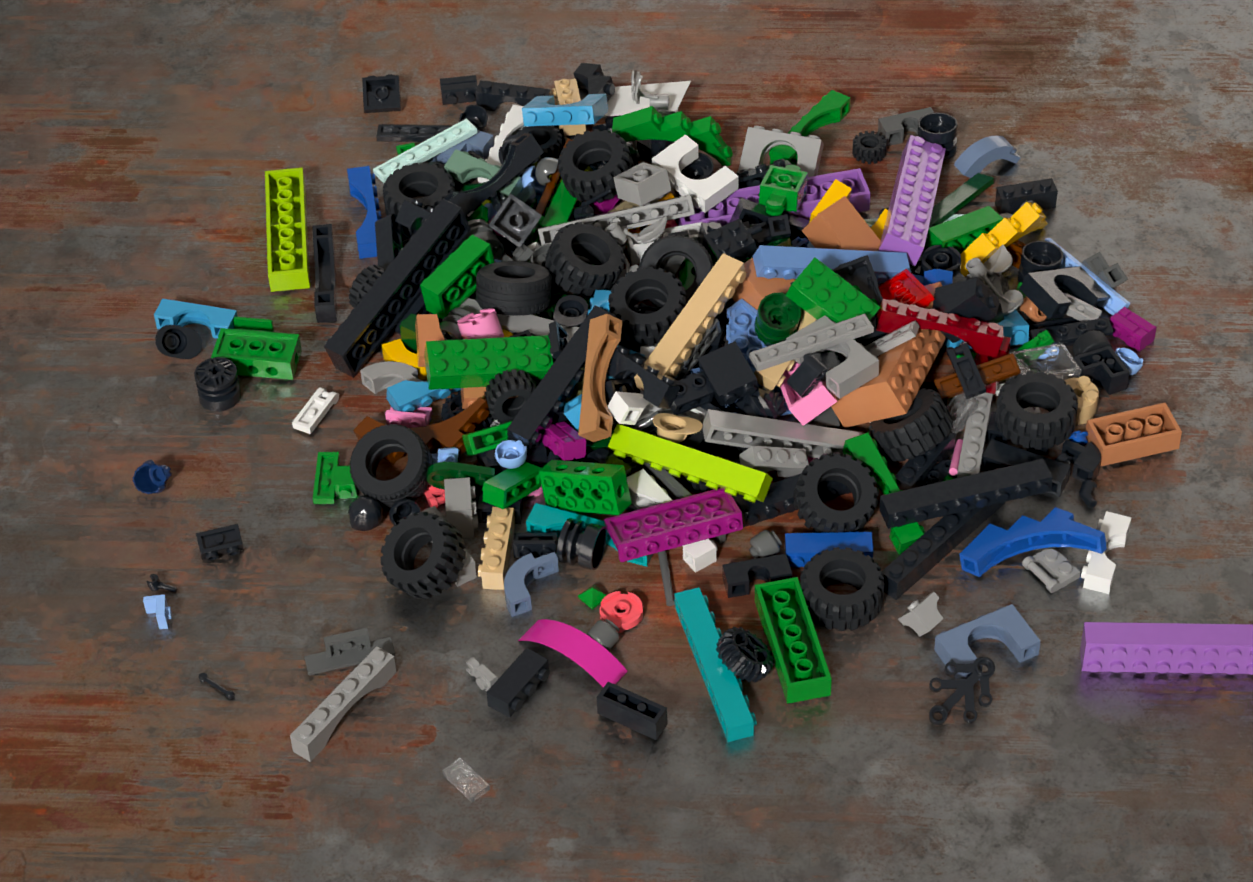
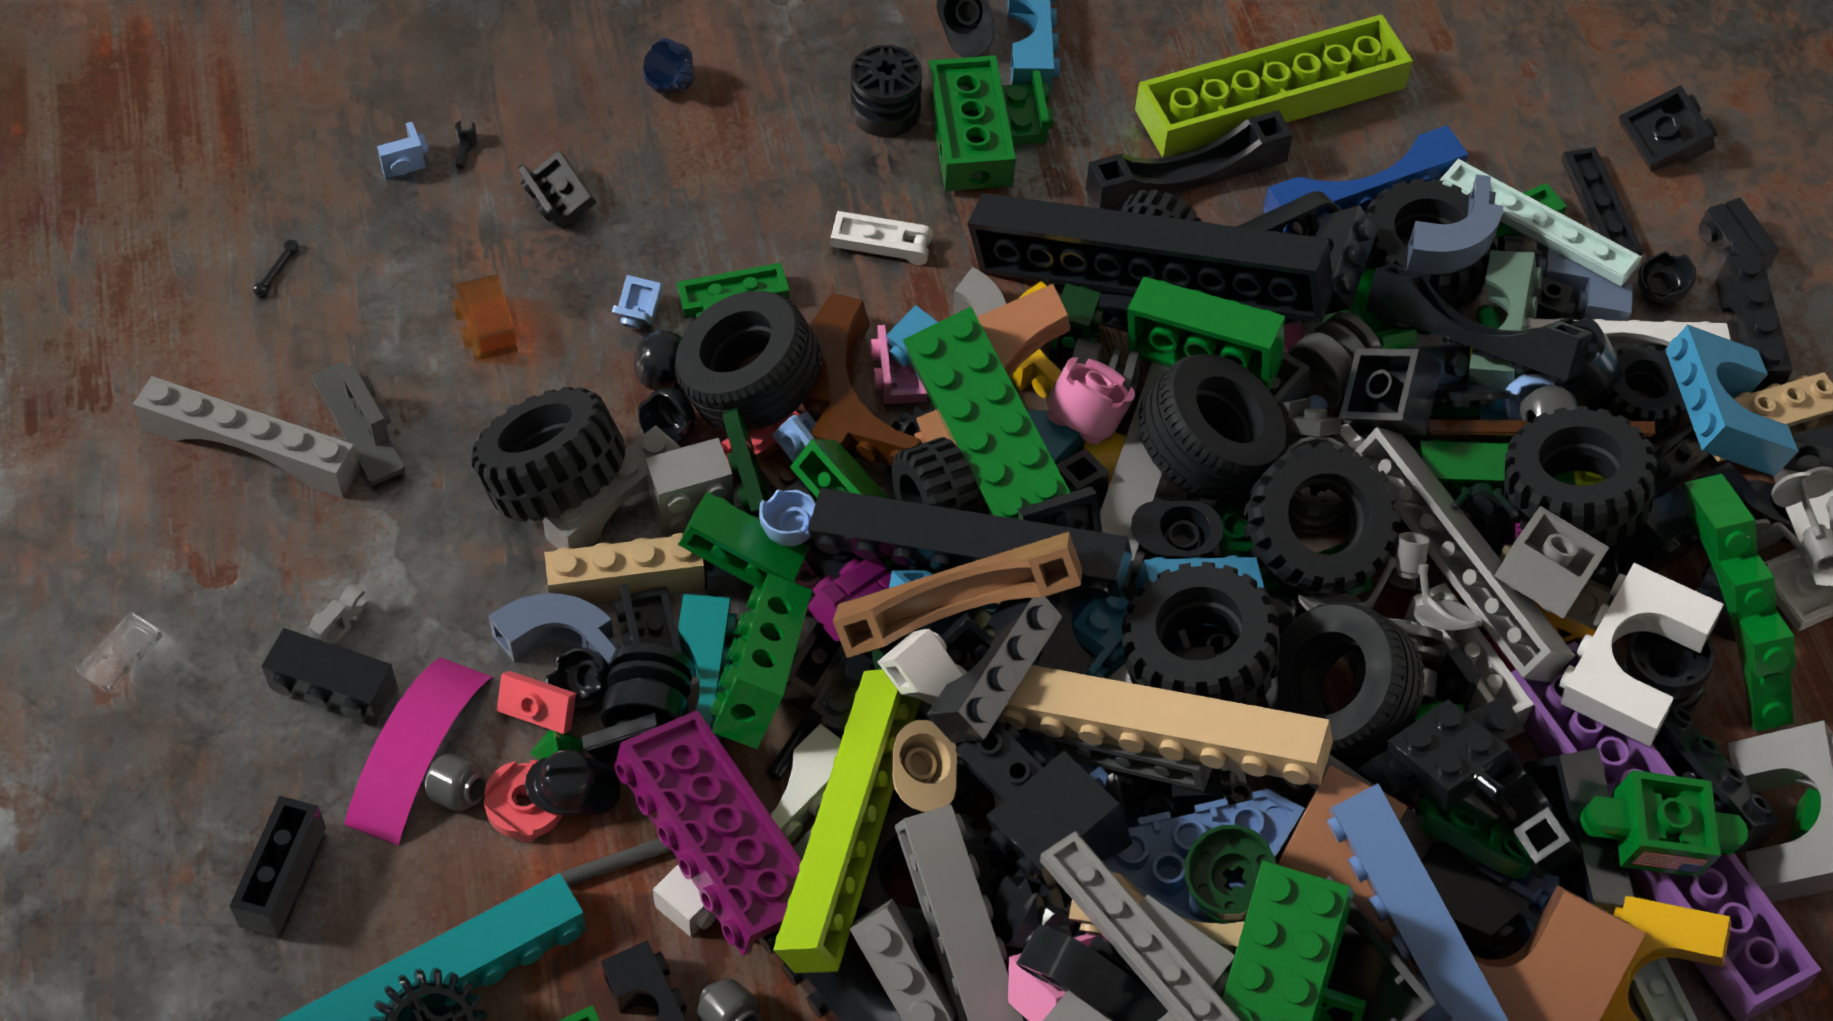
camera: 70 degrees right, 10 degrees up
none -> clear orange brick [451,274,518,361]
none -> coral plate [497,671,576,734]
none -> black piece [525,750,621,815]
none -> black hair [545,647,609,708]
none -> black plate [582,713,666,764]
none -> light blue bracket [612,275,664,330]
none -> sand blue arch [1407,174,1504,274]

